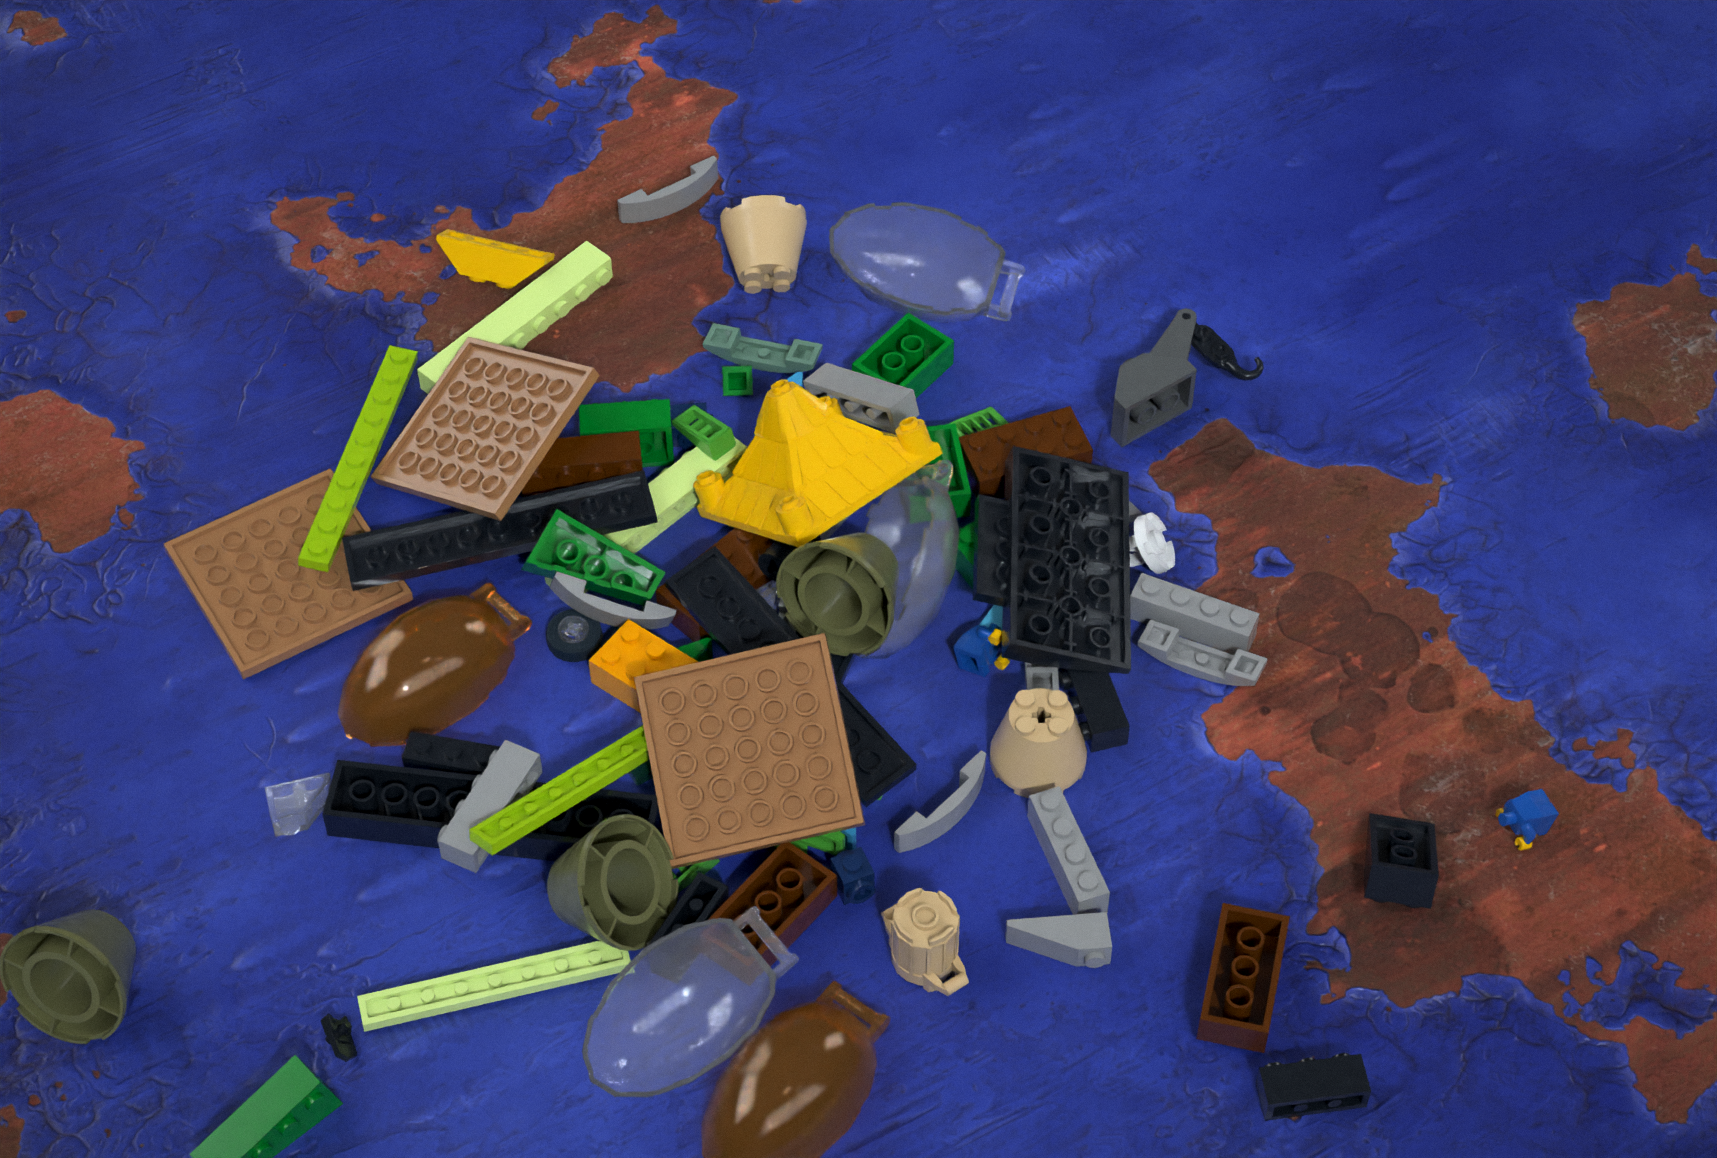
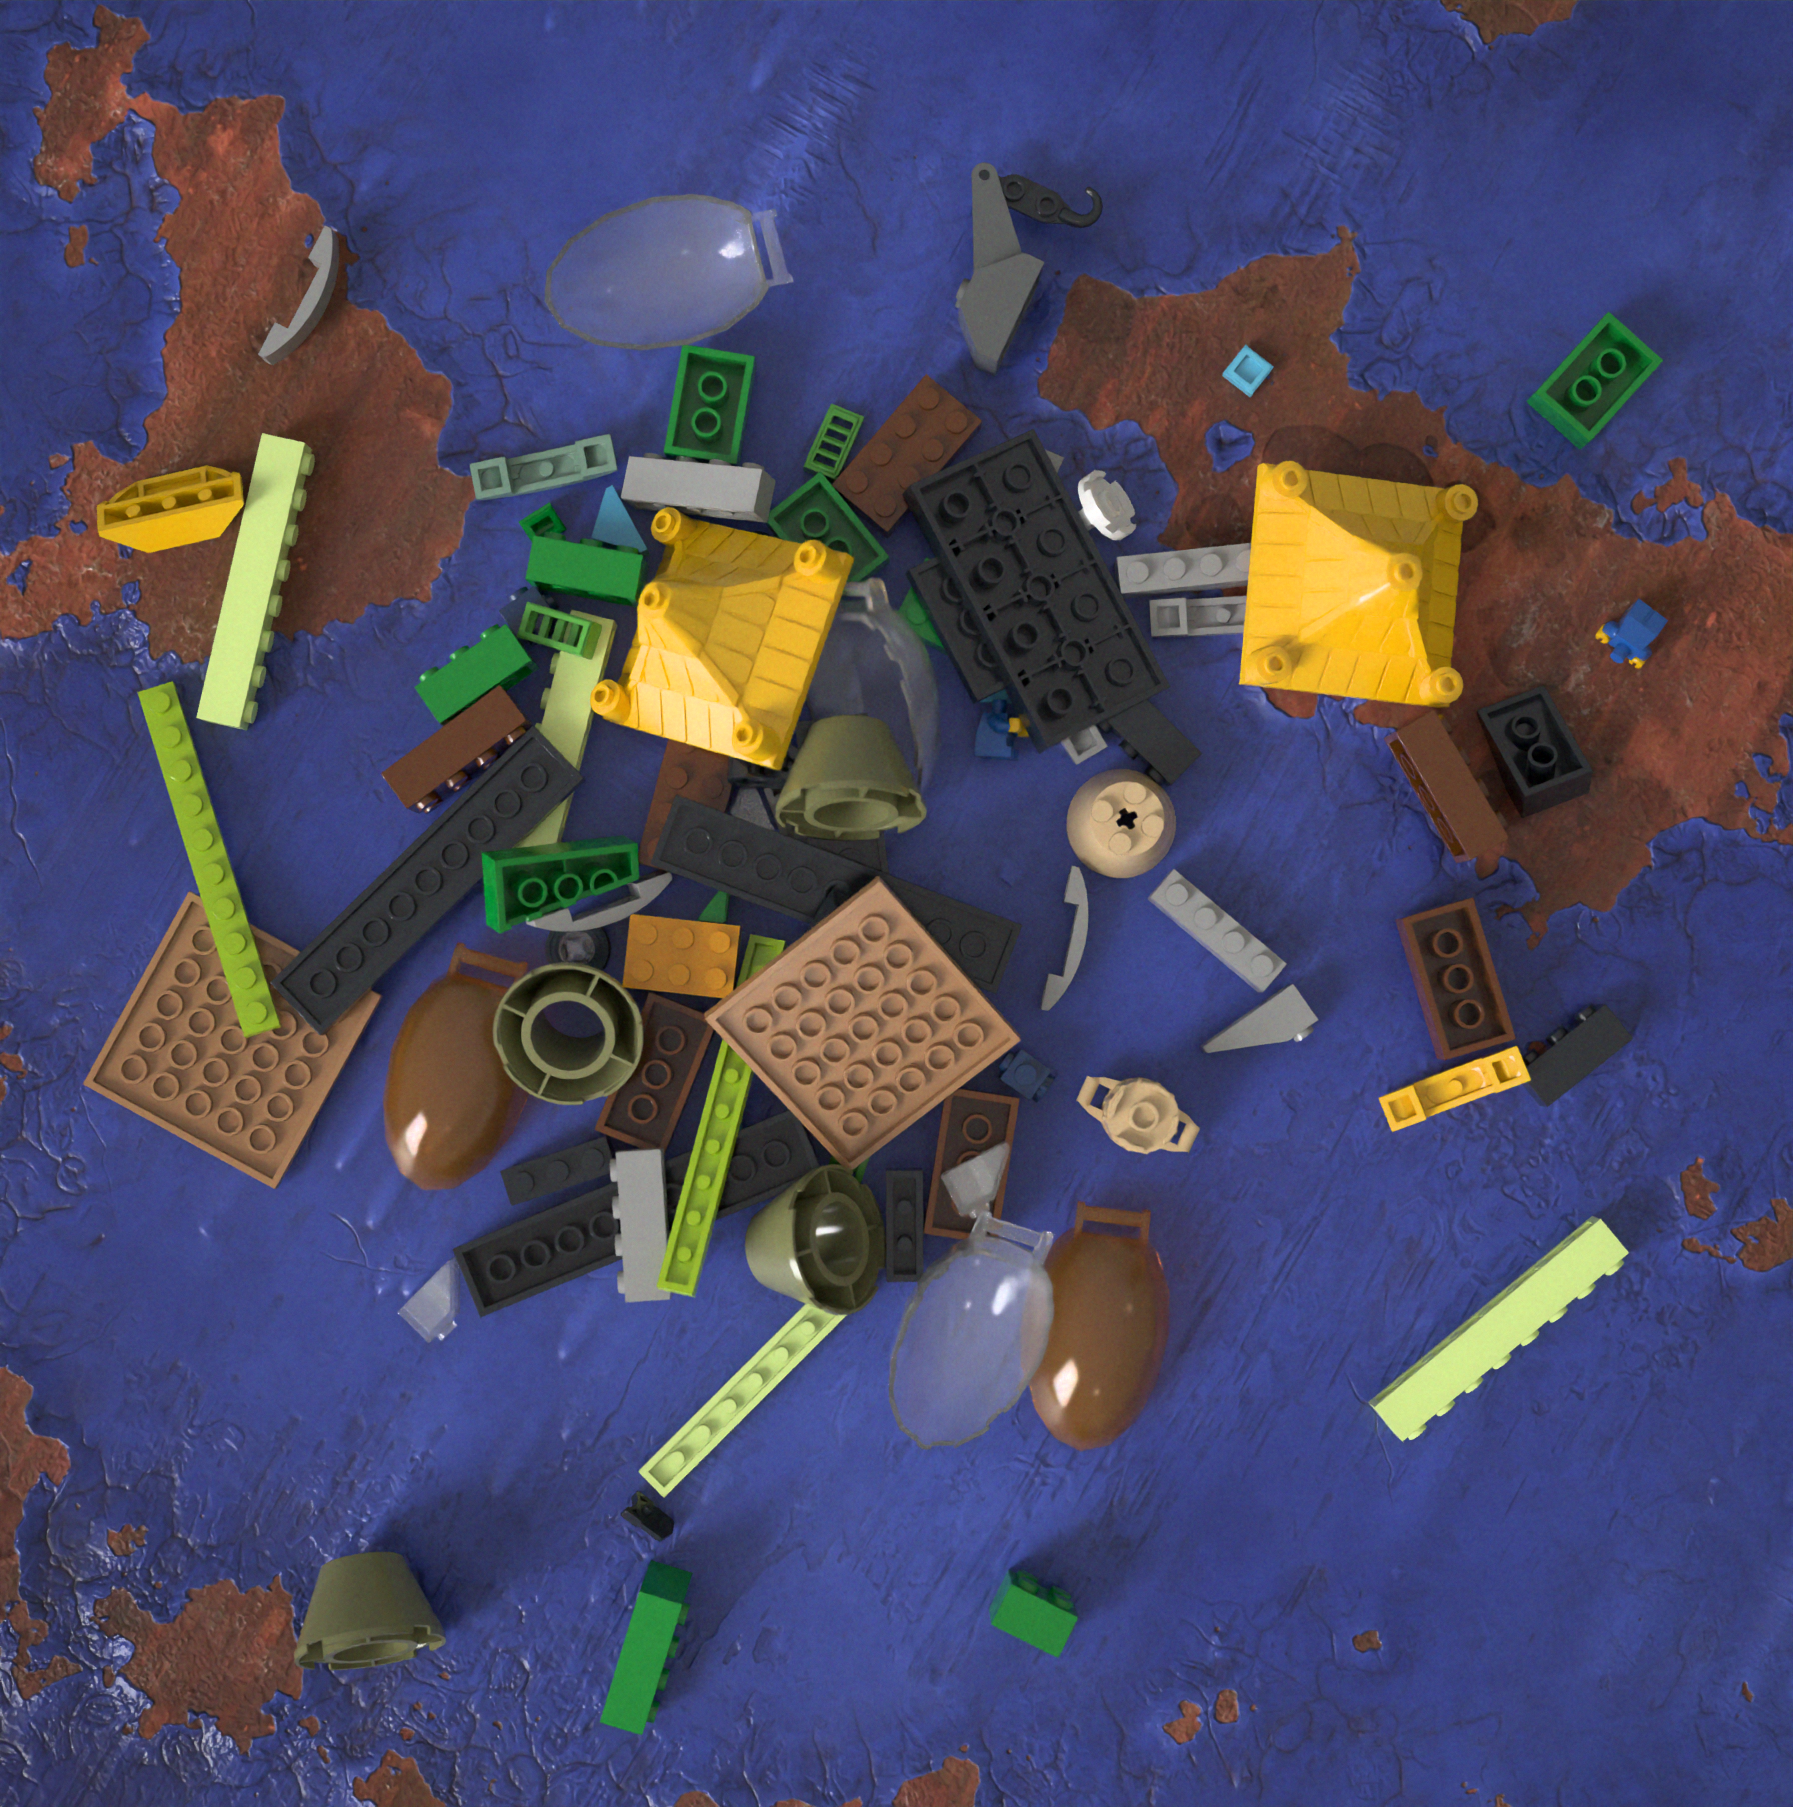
camera: 30 degrees left, 35 degrees up
medium nougat plate [371,337,600,521] -> none
tan cone [720,195,807,294] -> none
none -> olive cone [493,963,644,1105]
none -> green brick [526,532,649,608]
none -> reddish brown brick [594,992,716,1156]
none -> clear slope [940,1140,1010,1219]
none -> medium azure tile [1222,345,1274,397]
none -> yellow piece [1239,461,1478,708]
none -> yellow slope [1379,1045,1531,1132]
none -> reddish brown brick [1383,710,1509,864]
none -> green brick [1526,311,1663,450]

